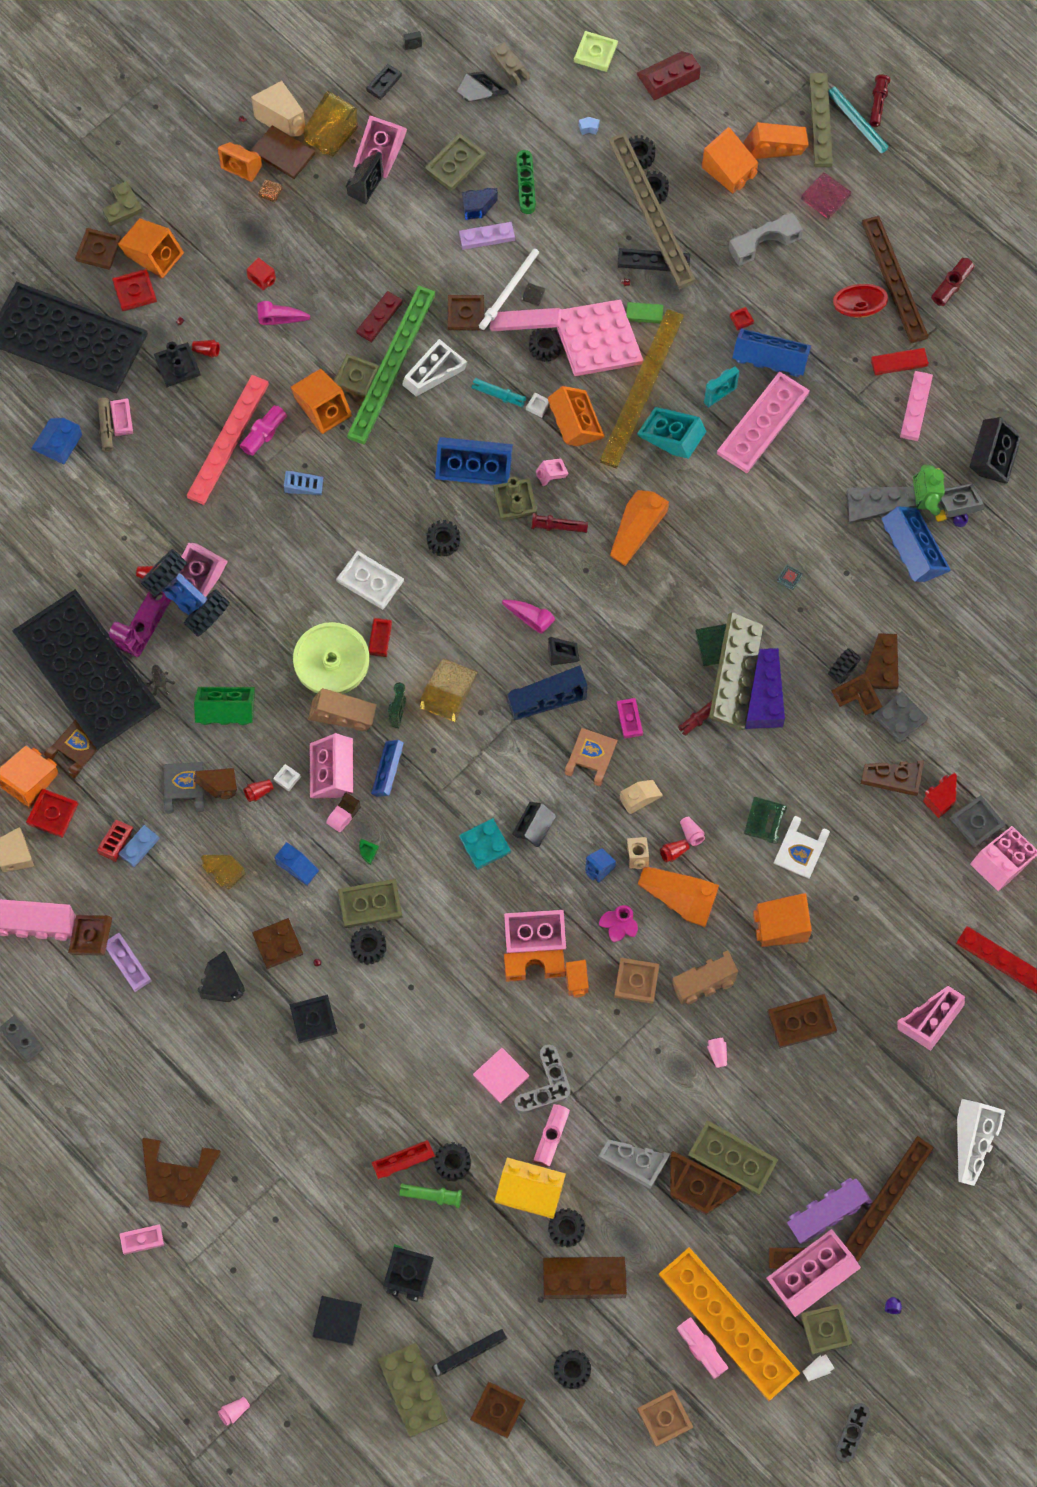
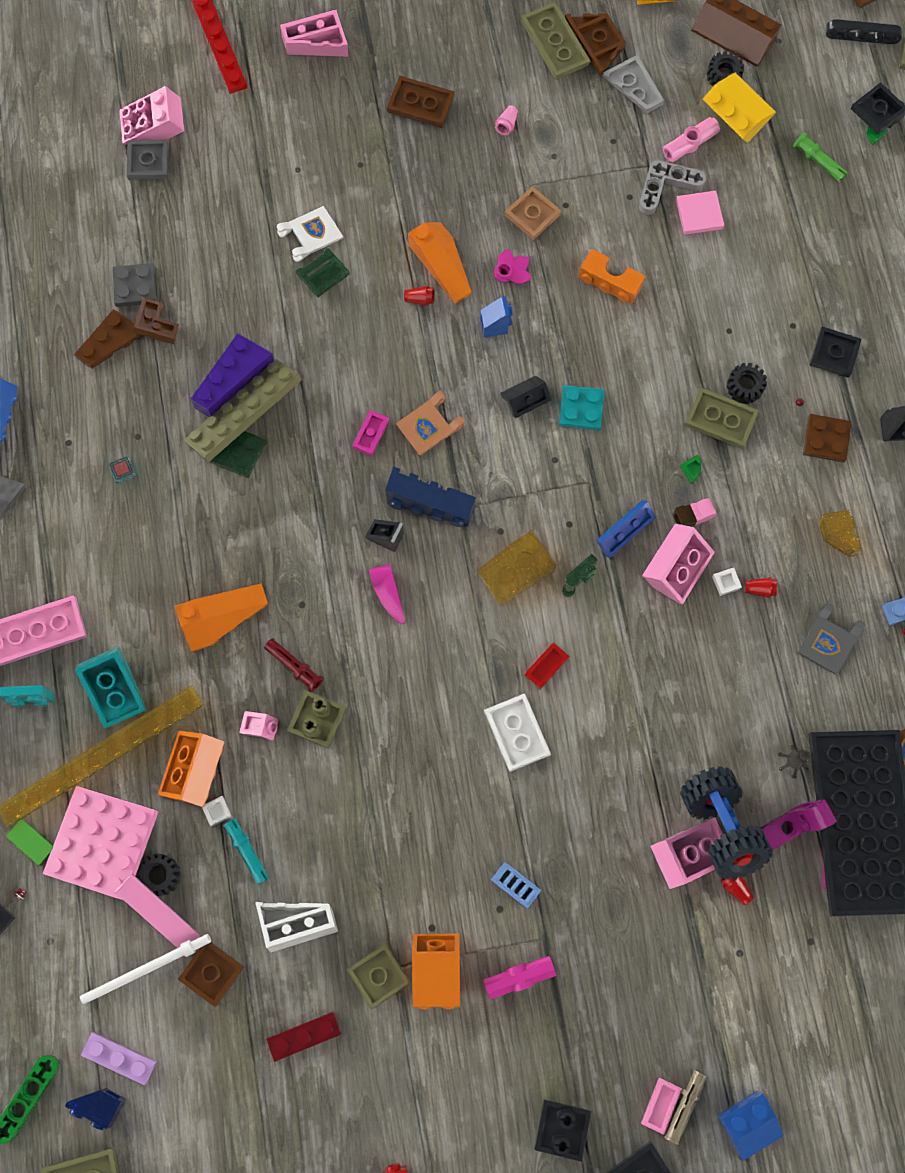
camera: 145 degrees left, 5 degrees up
coral plate [187,375,269,505] -> none
red cone [192,340,220,358] -> none
green slope [194,687,255,725] -> none
reddish brown slope [194,768,237,799] -> none
dark pink piece [257,301,310,325] -> none
blue slope [275,842,319,886] -> none
yellowish green dish [293,622,370,694] -> none
medium nougat wedge [308,688,377,731] -> none
bright green plate [347,285,435,445] -> none
red plate [371,1140,435,1179] -> none
black tyre [426,520,460,557] -> none
black tyre [434,1142,471,1181] -> none
blue slope [435,437,513,485] -> none
bright pink slope [504,910,566,953] -> none
clear smoke tile [522,282,545,306] -> none
orange slope [565,960,589,998] -> none
tan slope [620,780,663,815] -> none
tan brick [627,837,649,869] -> none
medium nougat wedge [672,950,738,1005] -> none
dark red pin [678,701,712,736] -> none
bright pink cone [680,817,705,846] -> none
orange slope [753,893,812,947] -> none
black tyre [828,648,861,684] -> none
reddish brown wing [860,760,924,796] -> none
red slope [923,772,957,818] -> none

